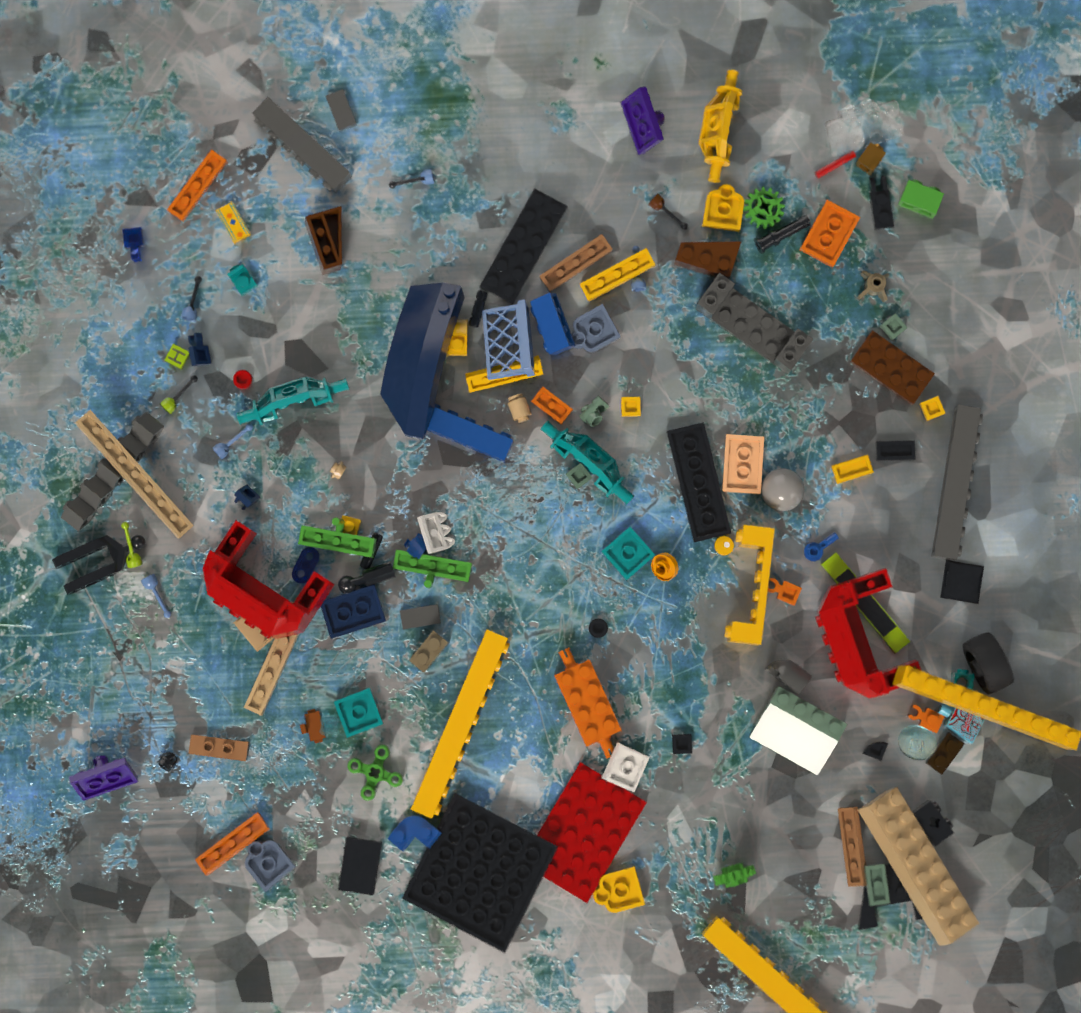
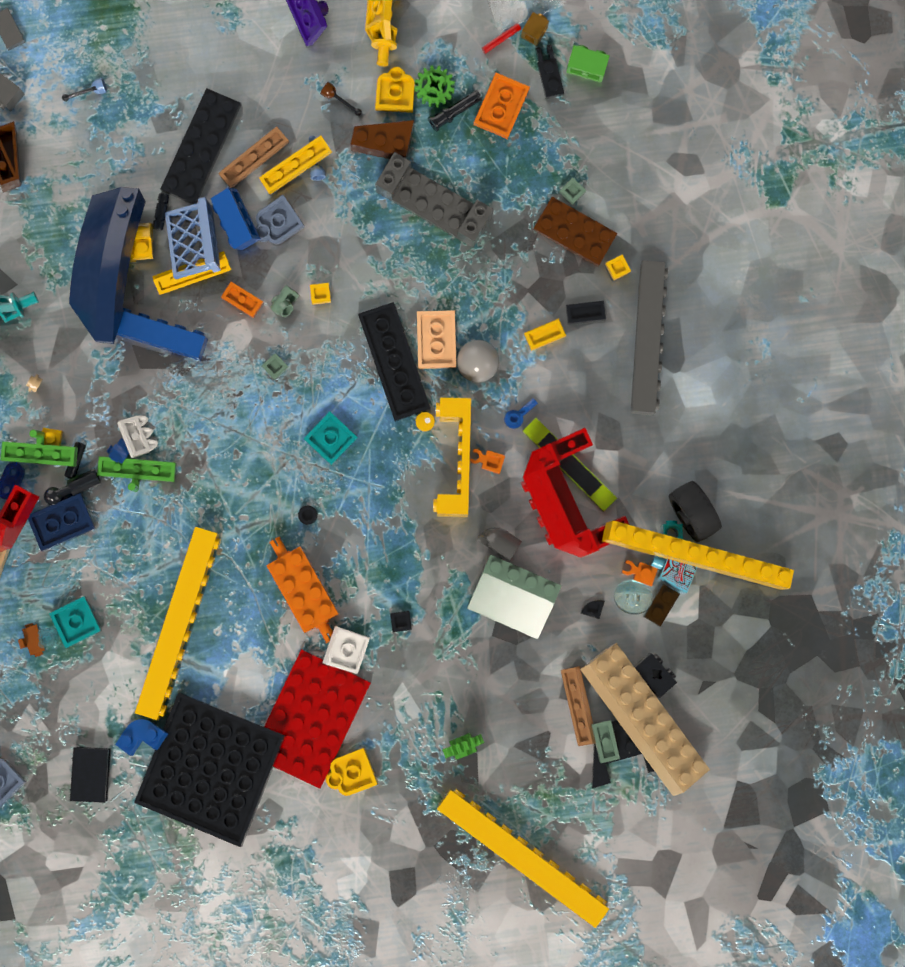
camera: 15 degrees left, 0 degrees up
bright green gear [347,745,403,801] -> none
dark grey tile [400,604,441,630] -> none
dark tan brick [409,630,449,673] -> none
tan brick [508,393,532,423] -> none
teal plate [540,421,635,505] -> none
light orange plate [651,552,679,581] -> none
dark tan brick [857,270,890,303] -> none
black piece [940,560,984,604] -> none

